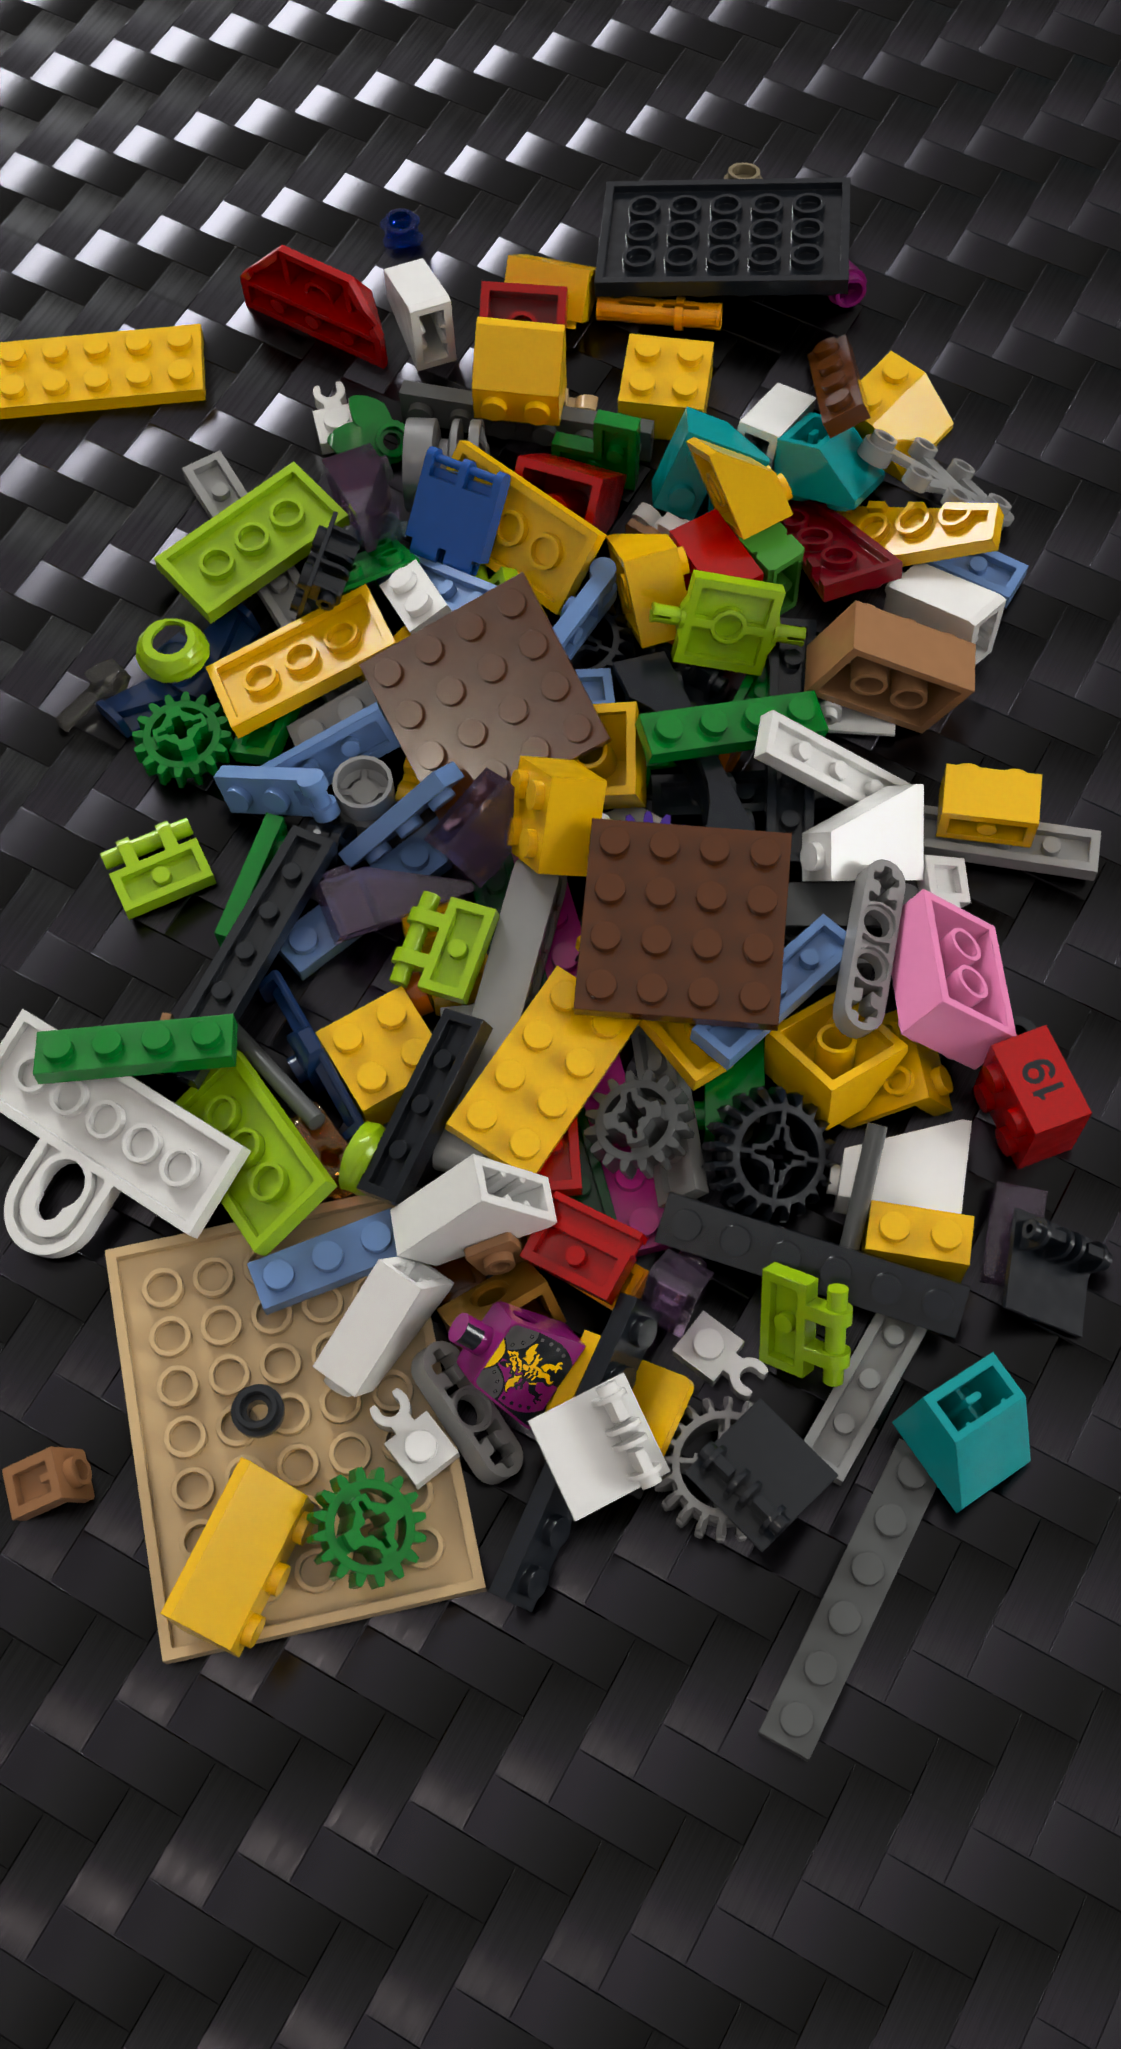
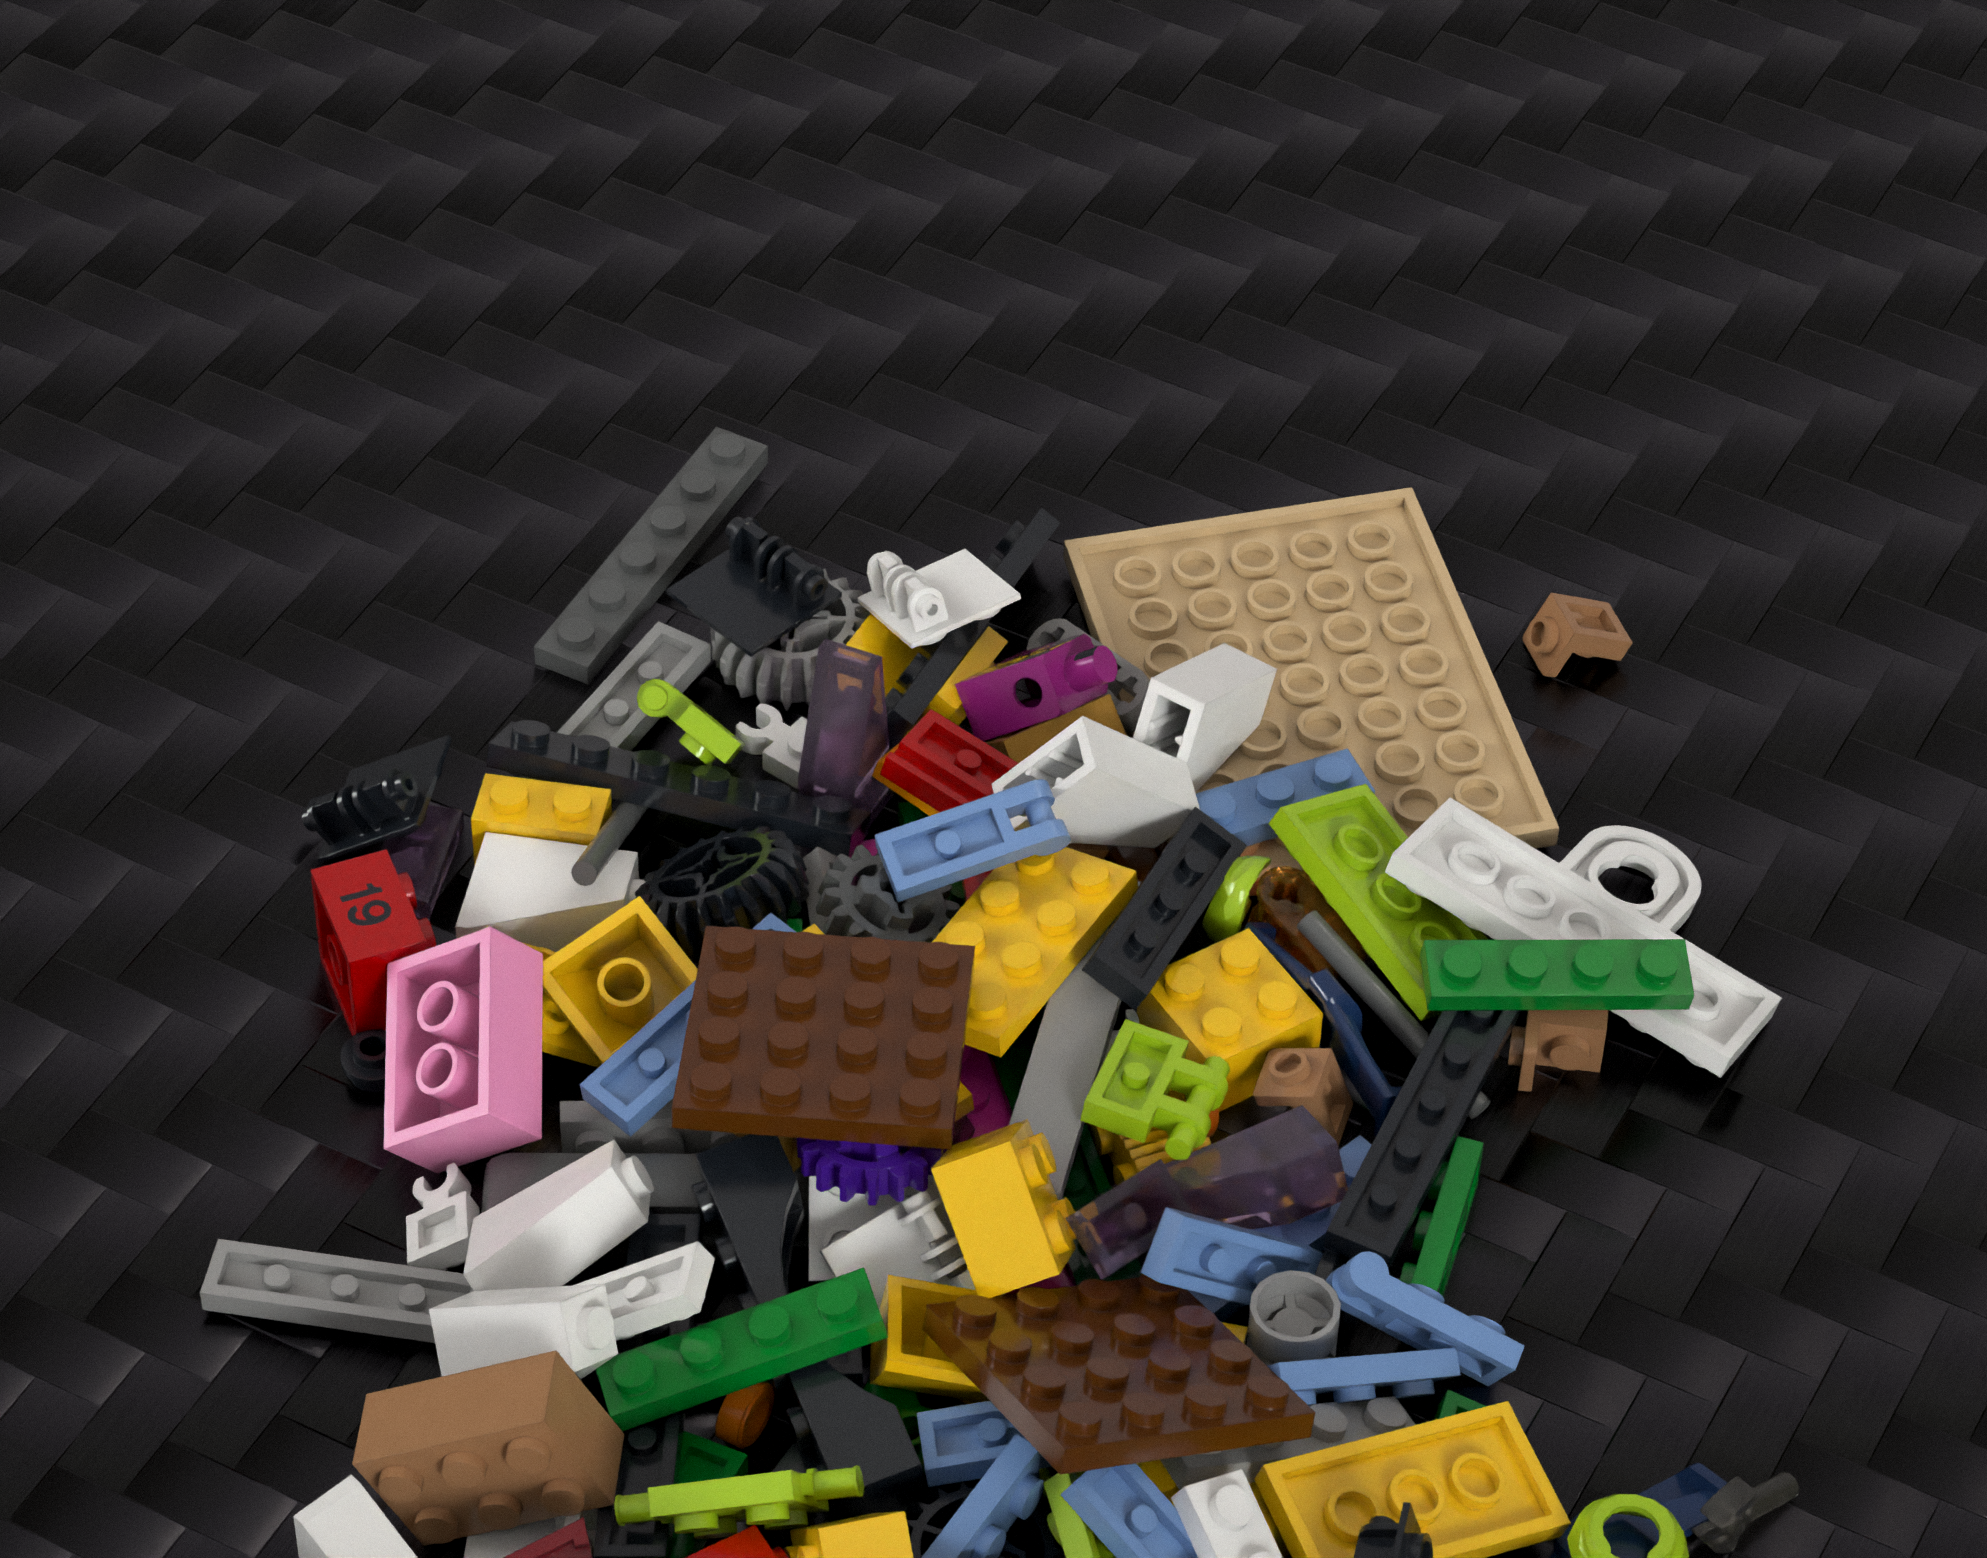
camera: 175 degrees right, 20 degrees down
lime plate [100,817,216,920] -> none
green gear [132,692,234,788] -> none
yellow slope [160,1457,315,1658] -> none
black plate [231,1384,285,1438] -> none
green gear [306,1467,427,1589] -> none
white plate [370,1388,460,1490] -> none
light grey beam [833,859,906,1039] -> none
teal slope [892,1352,1031,1513] -> none
yellow brick [936,763,1042,848] -> none
none -> white slope [429,1284,618,1380]
none -> medium blue plate [875,779,1071,902]
none -> medium nougat bracket [1253,1048,1353,1153]

